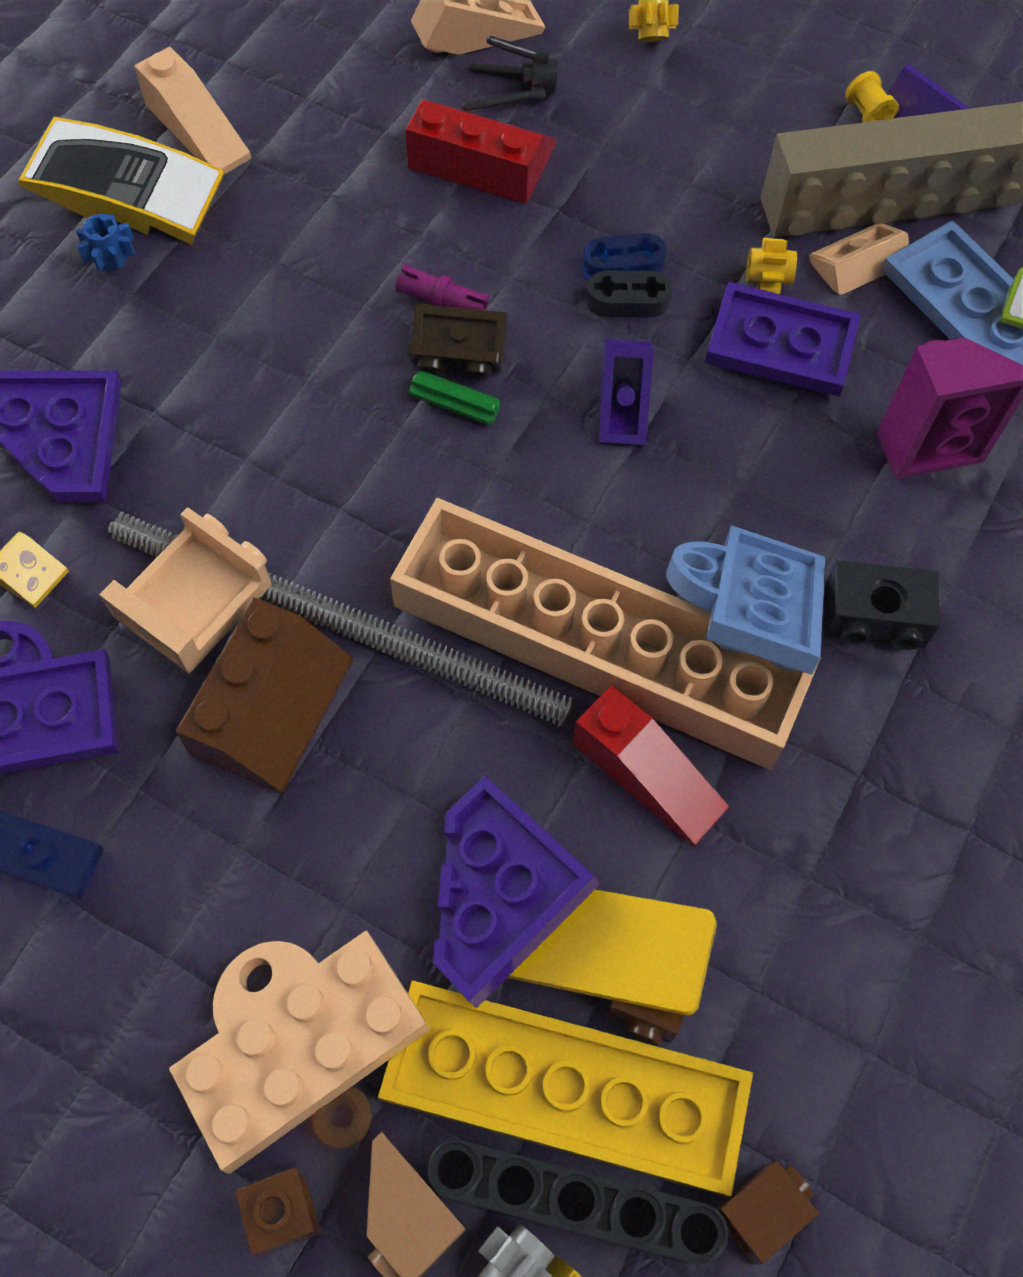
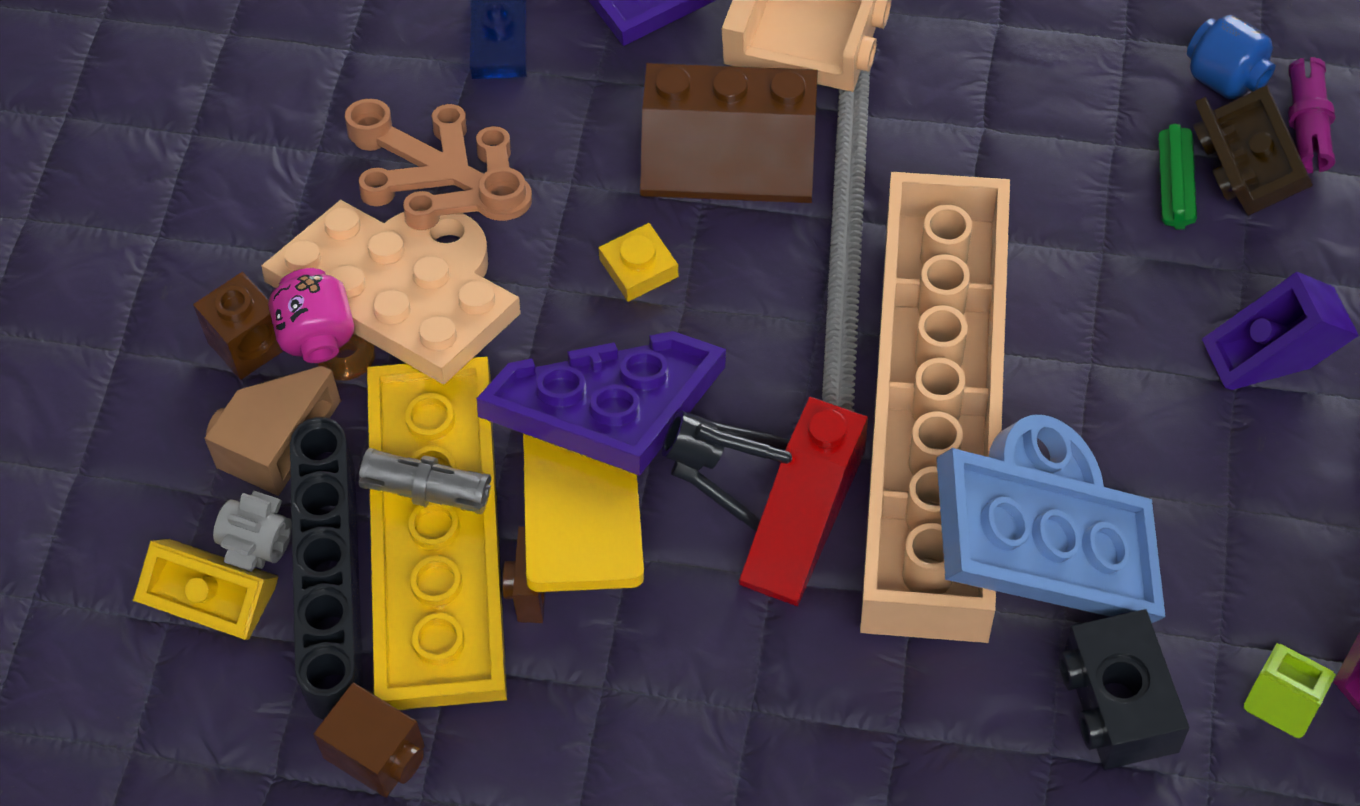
camera: 75 degrees right, 5 degrees down
none -> dark pink head [268,268,355,363]
none -> nougat plant [345,99,532,230]
none -> flat silver pin [359,448,491,514]
none -> yellow plate [598,223,679,302]
none -> black plant [662,410,792,532]
none -> blue head [1186,15,1275,99]
none -> lime slope [1244,643,1336,738]

